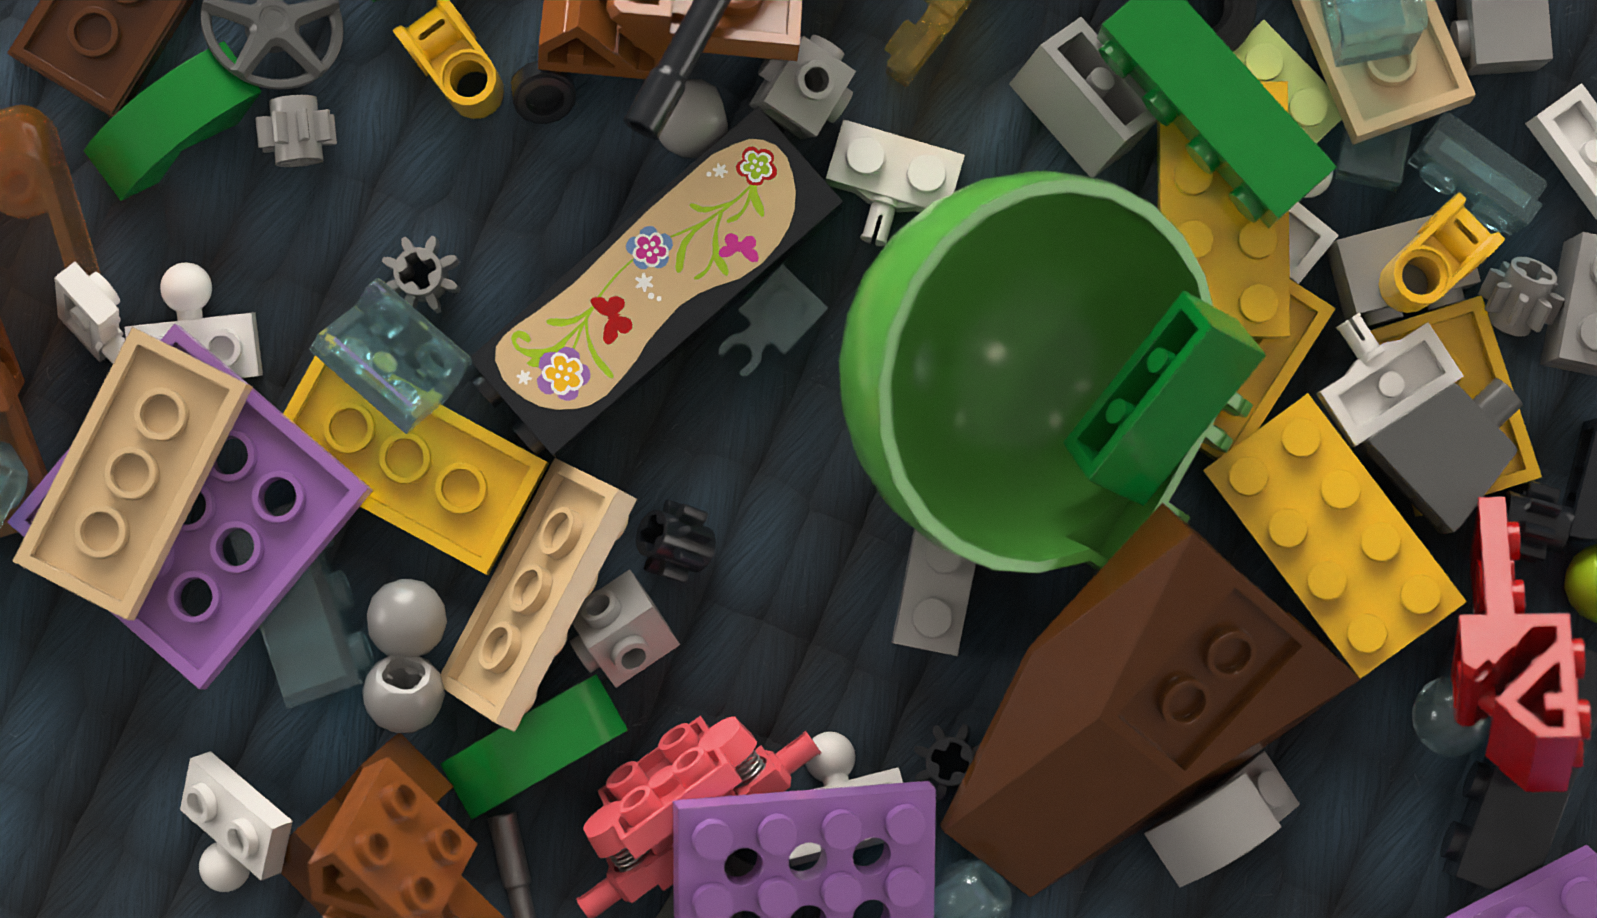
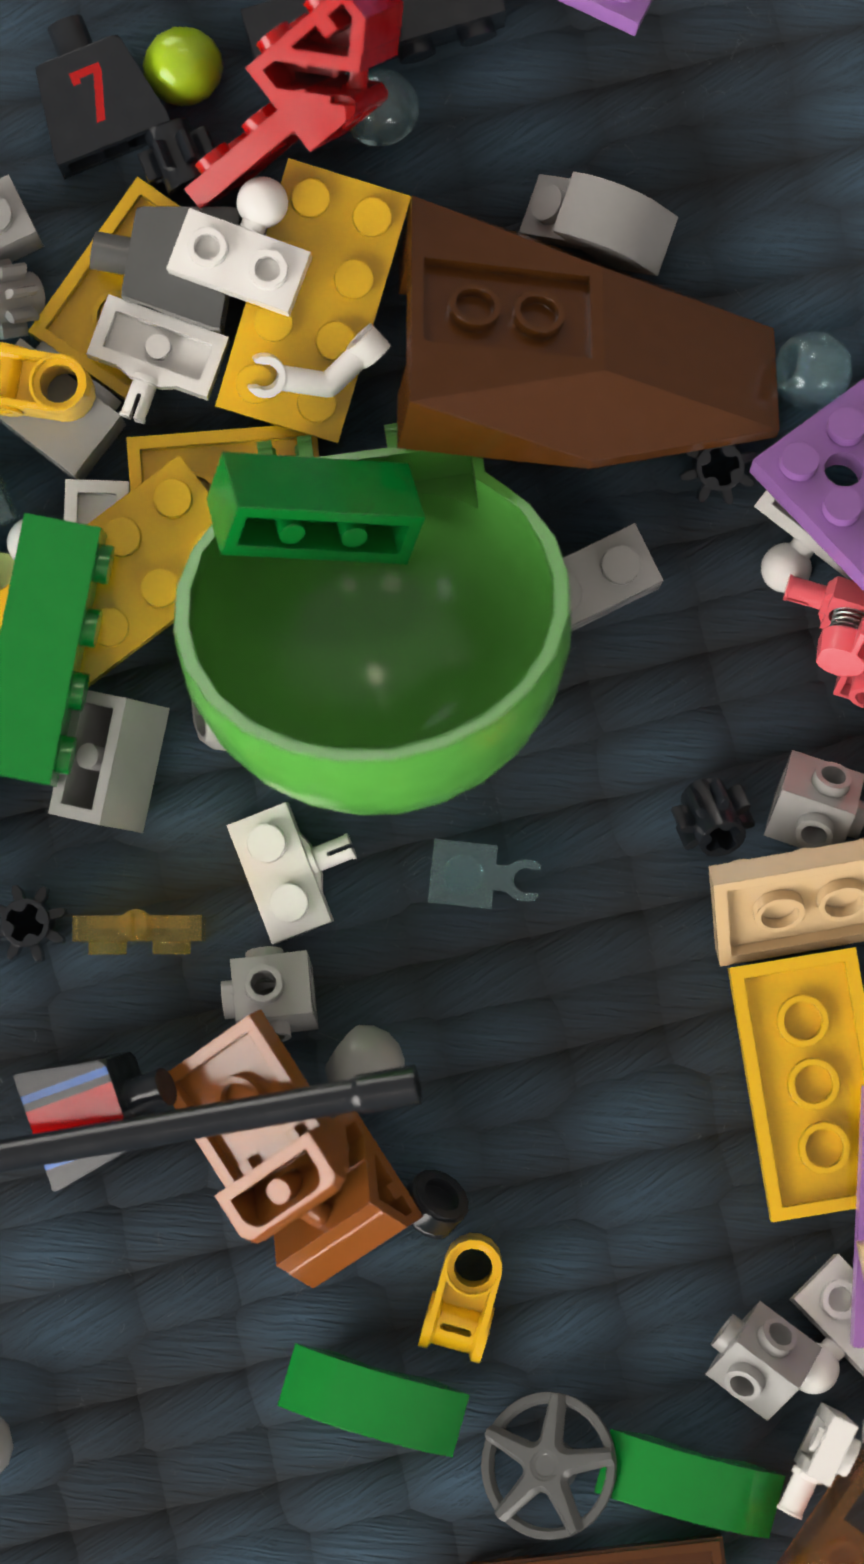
camera: 125 degrees left, 0 degrees up
light grey gear [255,95,337,167] -> none
clear light blue bracket [309,278,472,434] -> none
light grey gear [382,236,461,314] -> none
brick [468,106,843,459] -> none
none -> white plate [166,176,312,317]
none -> white arm [247,323,391,398]
none -> light grey brick [705,1301,822,1421]
none -> white plate [777,1402,861,1520]

